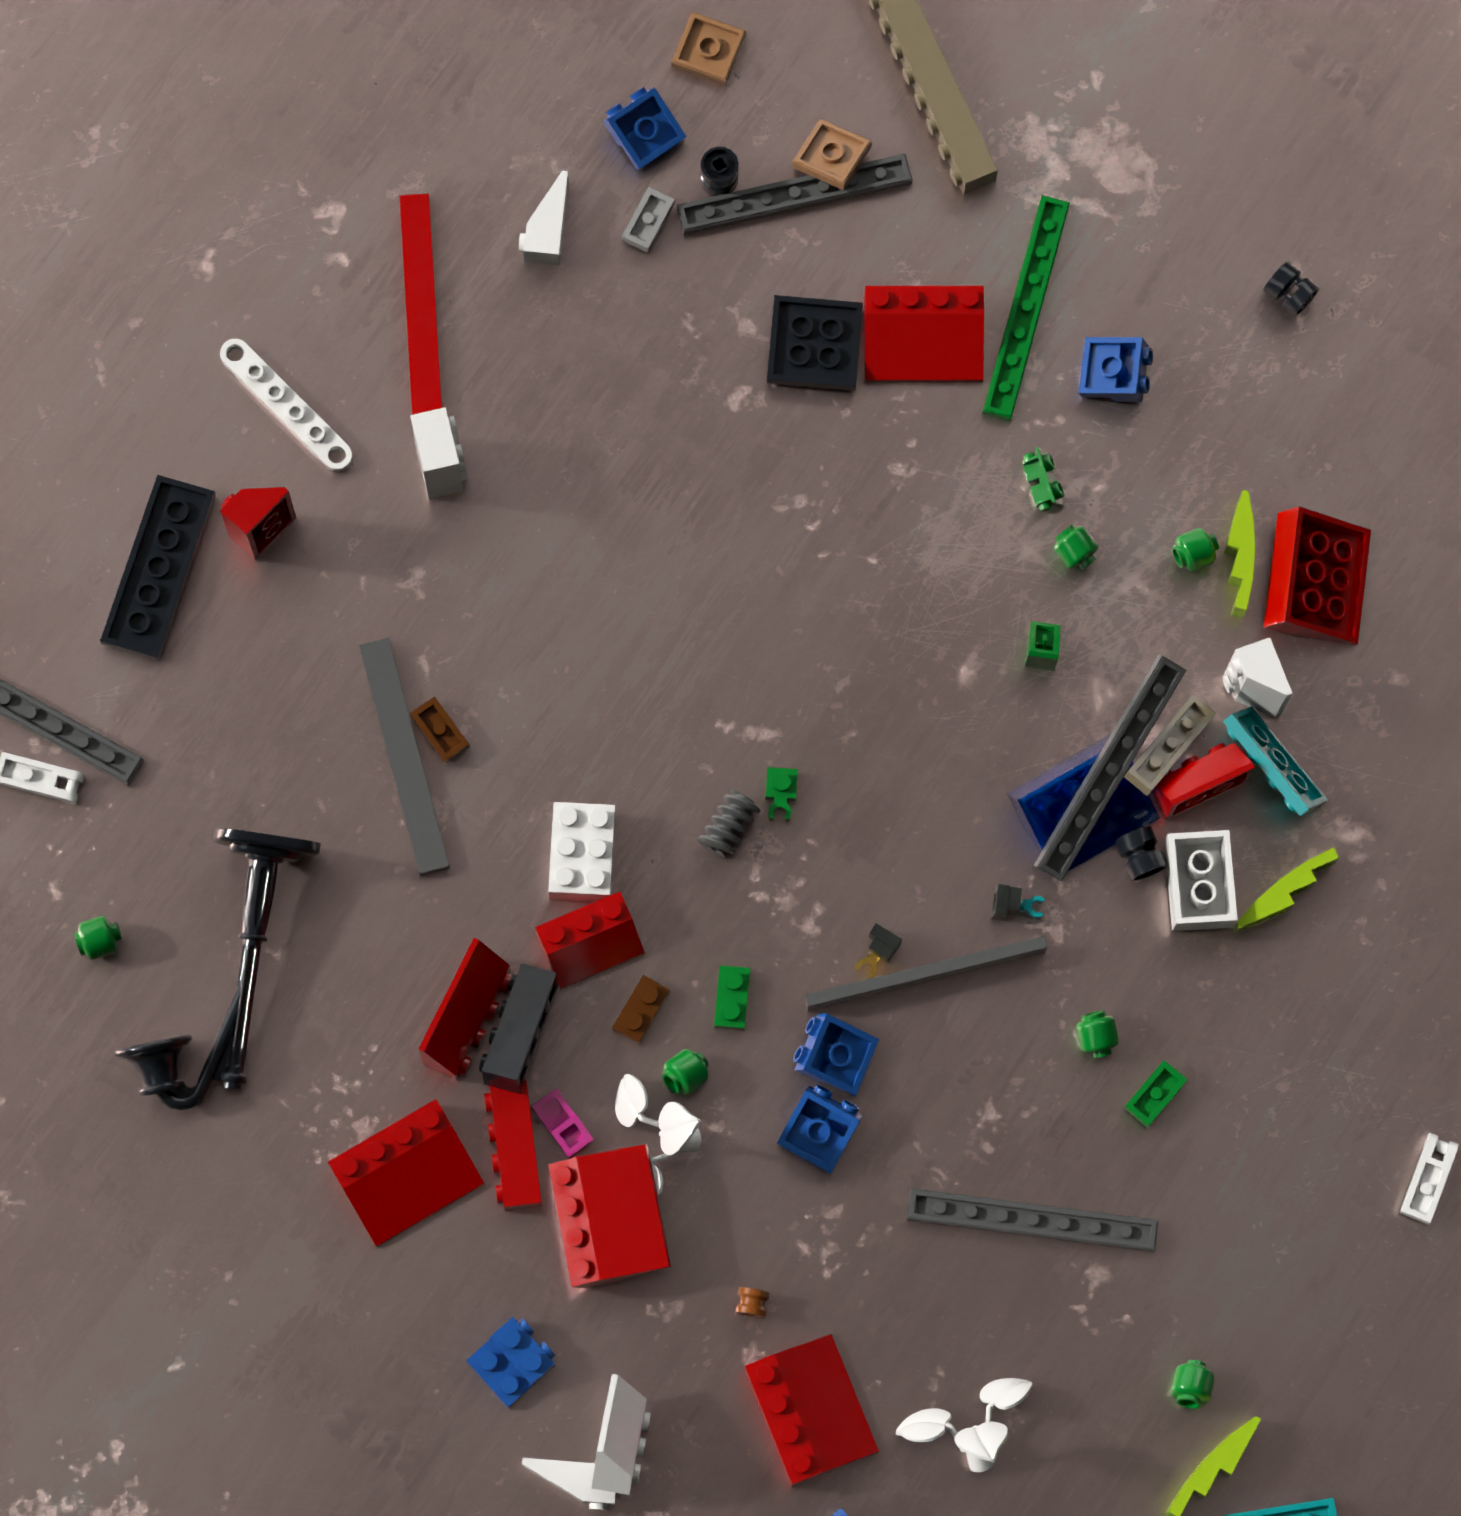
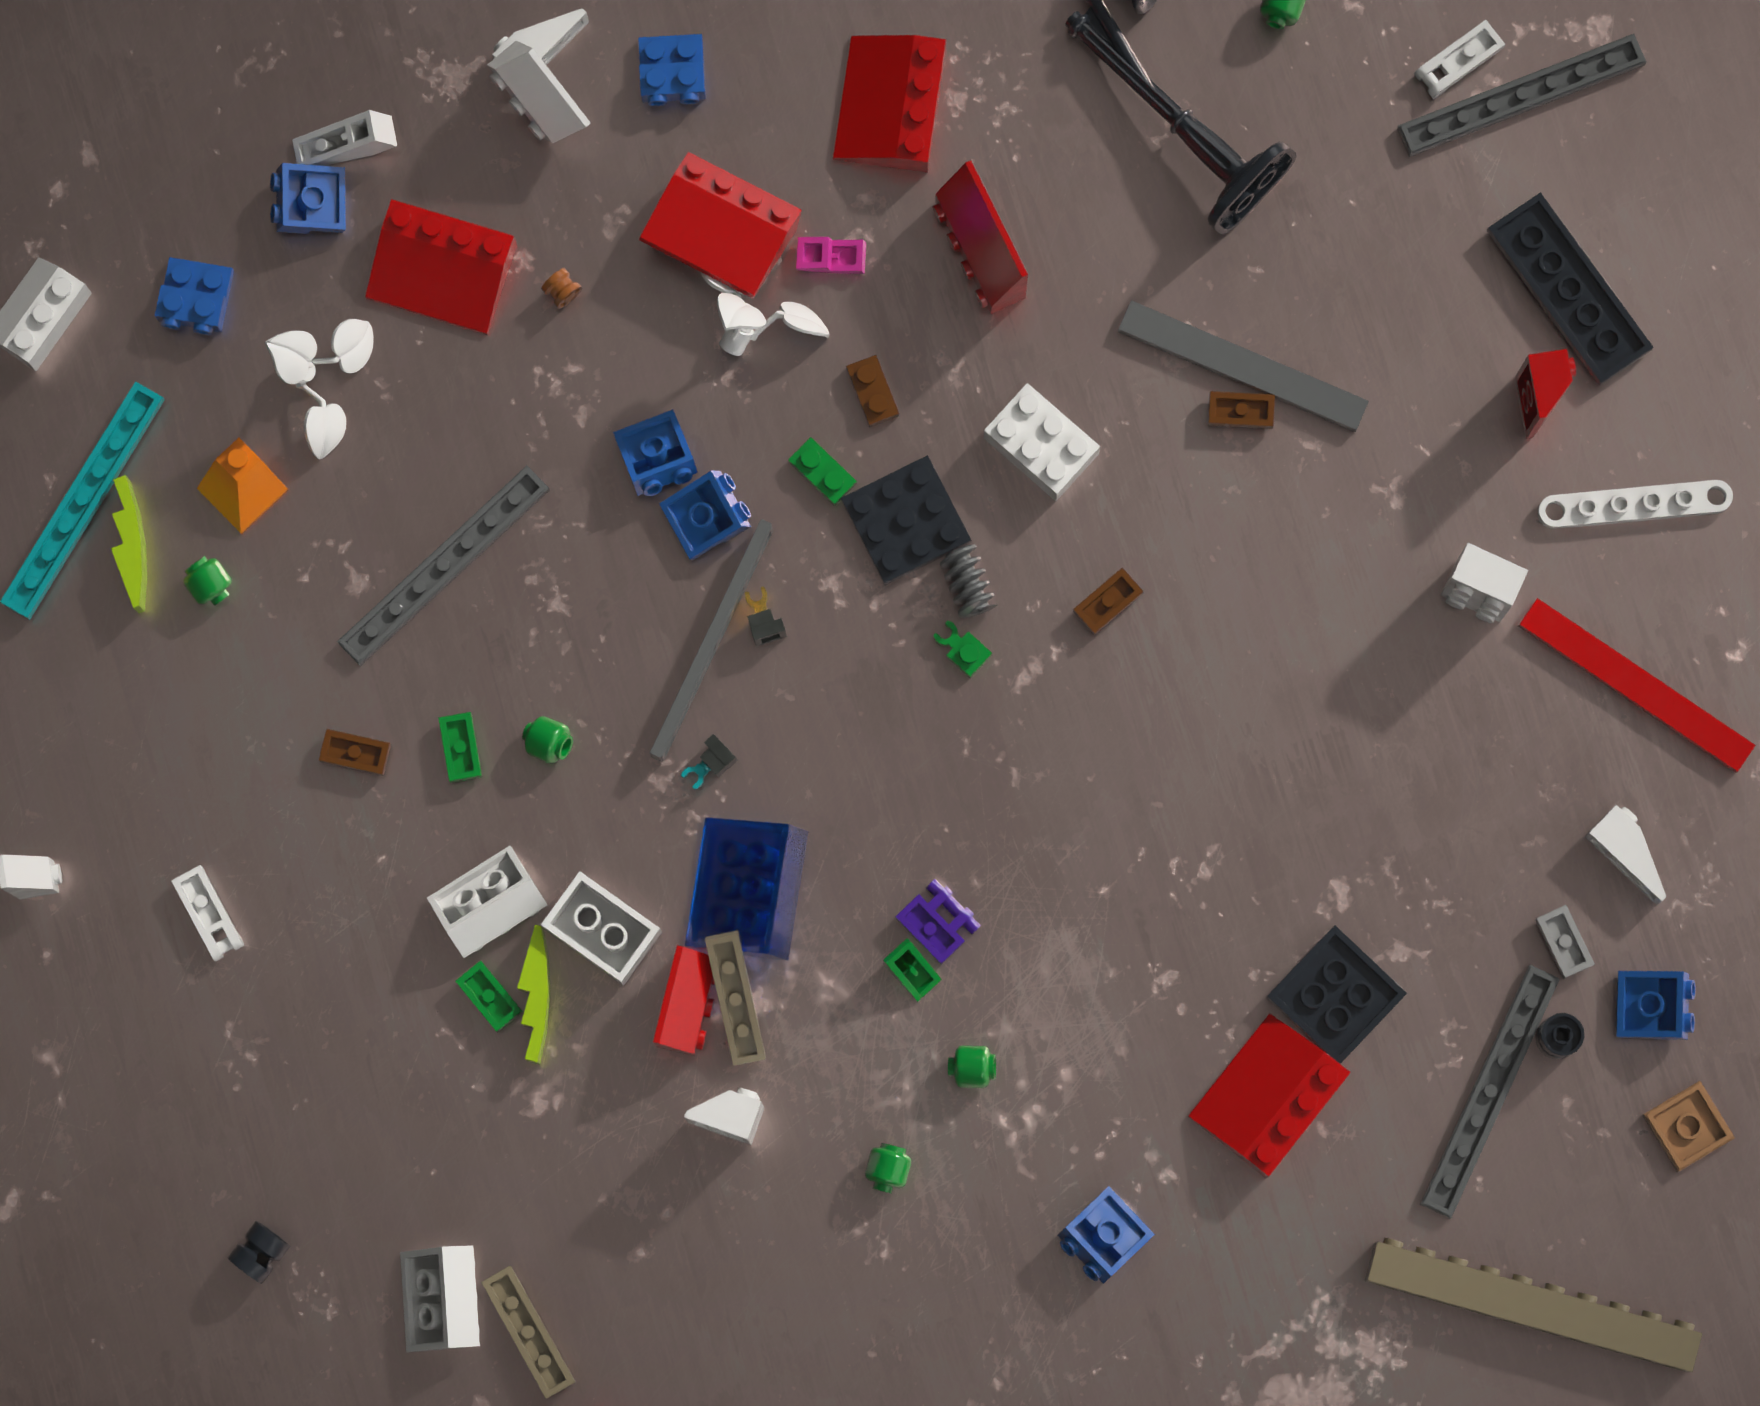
camera: 135 degrees right, 5 degrees up
black brick [479,964,558,1094] -> none
red brick [484,1079,542,1211] -> none
red slope [535,891,645,990] -> none
green head [662,1049,709,1095] -> none
medium nougat tile [792,118,872,190] -> none
green tile [982,195,1070,422] -> none
green hinge [1022,447,1065,512] -> none
dark grey tile [1034,654,1187,881] -> none
black wheel [1115,826,1168,882] -> none
teal plate [1223,706,1328,816] -> none
lime slope [1224,490,1255,618] -> none
red slope [1264,506,1371,645] -> none
none -> orange slope [197,437,288,534]
none -> reddish brown plate [319,729,391,776]
none -> white slope [427,846,547,958]
none -> green plate [455,960,523,1033]
none -> black plate [841,455,972,585]
none -> dark purple plate [895,879,981,965]
none -> reddish brown plate [1073,567,1144,635]

